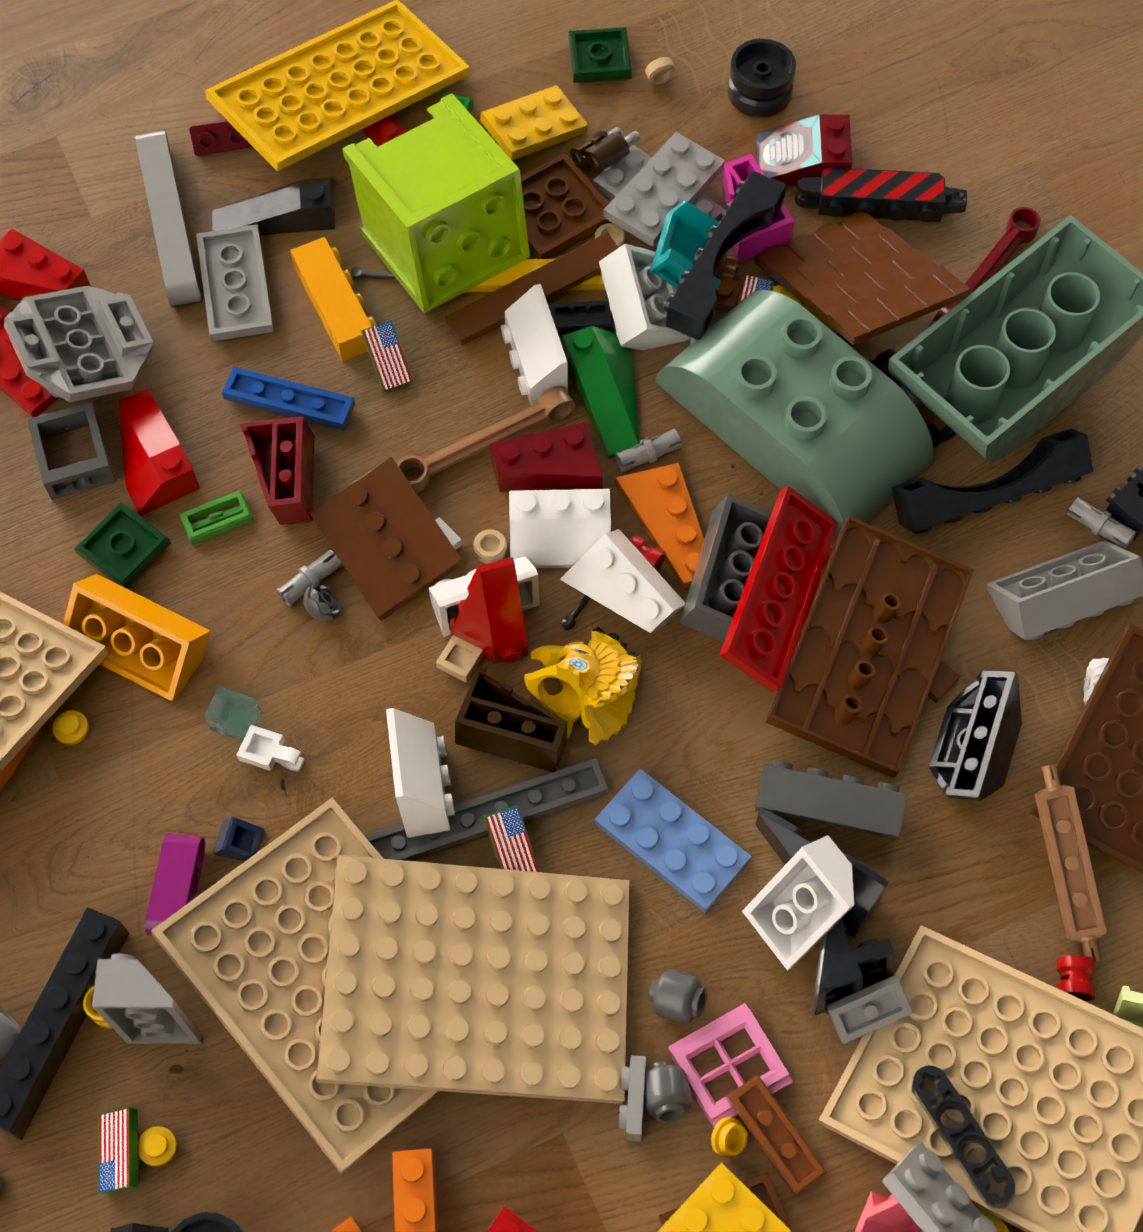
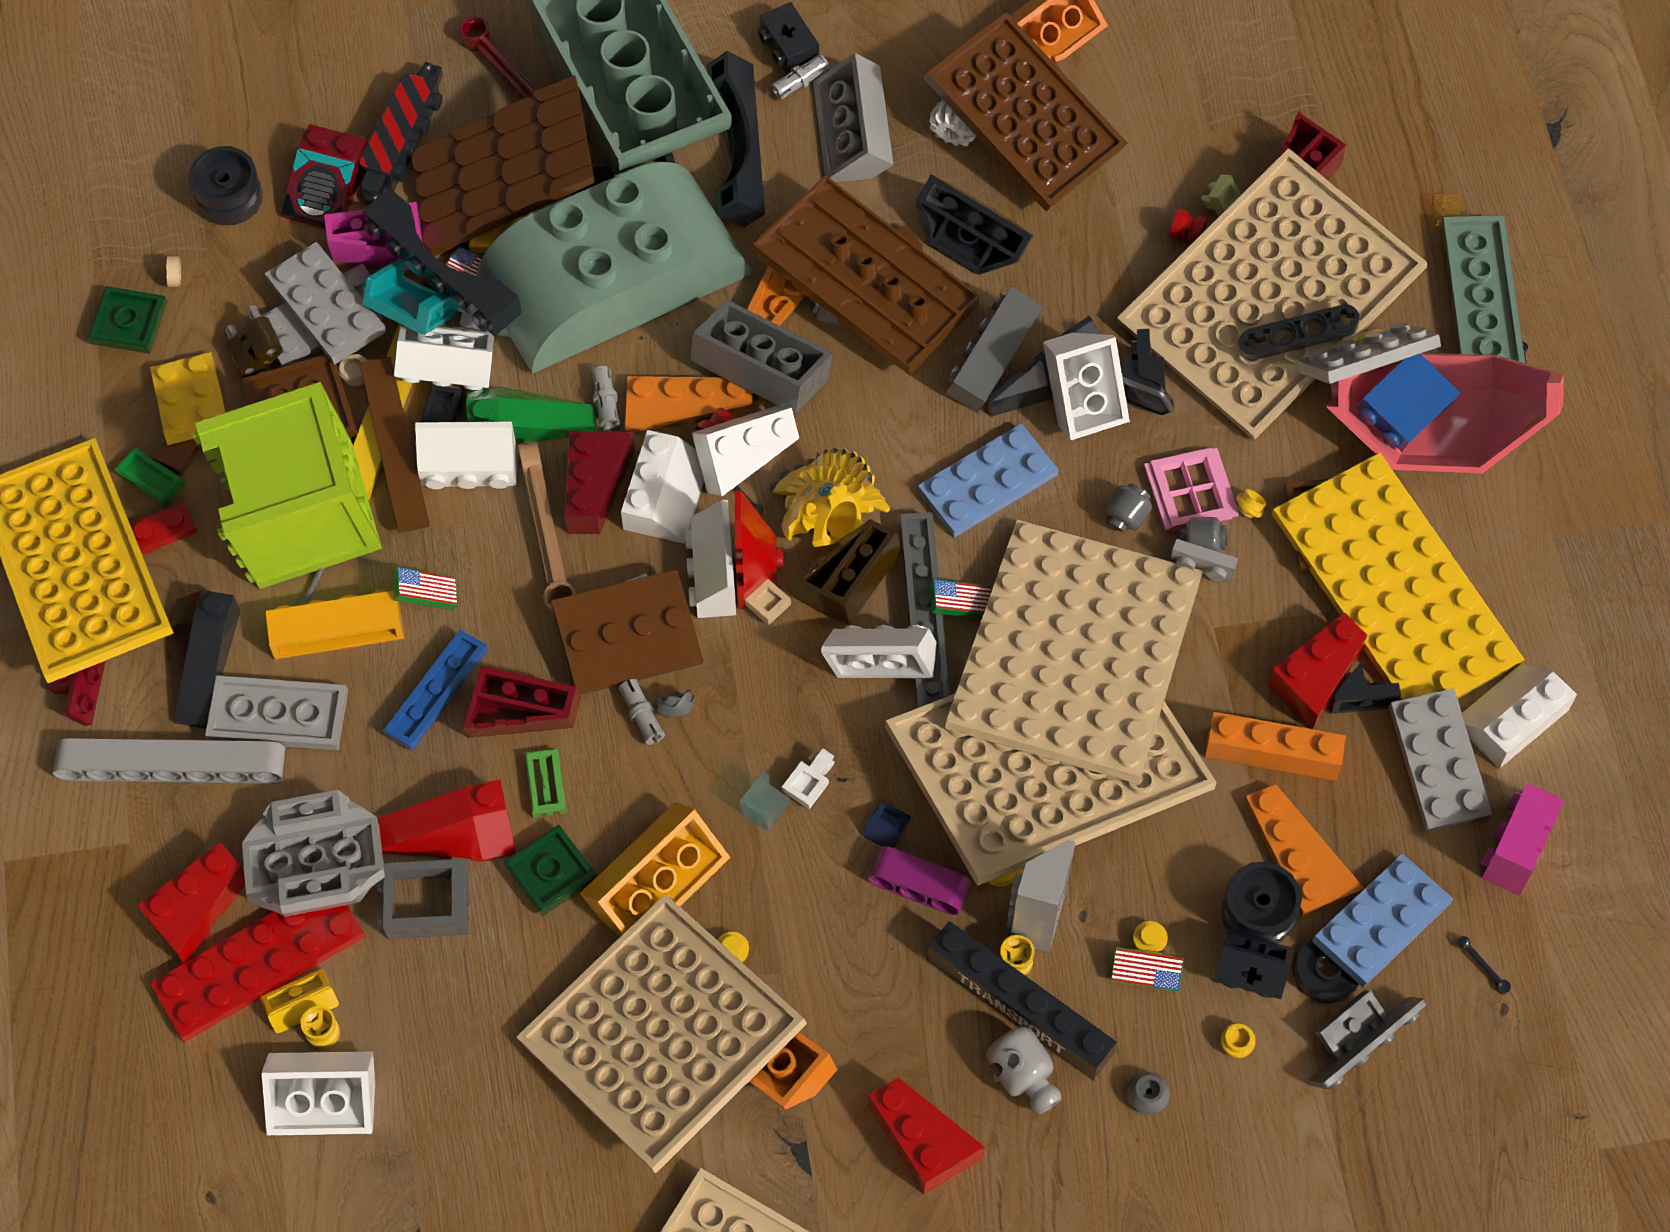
camera: 75 degrees left, 0 degrees up
tan tile [473,529,507,564] -> none
red plate [719,486,838,692] -> none
dark orange tile [725,1074,827,1196] -> none
light grey plate [826,975,912,1044] -> none
medium nougat plate [1034,764,1107,962] -> none

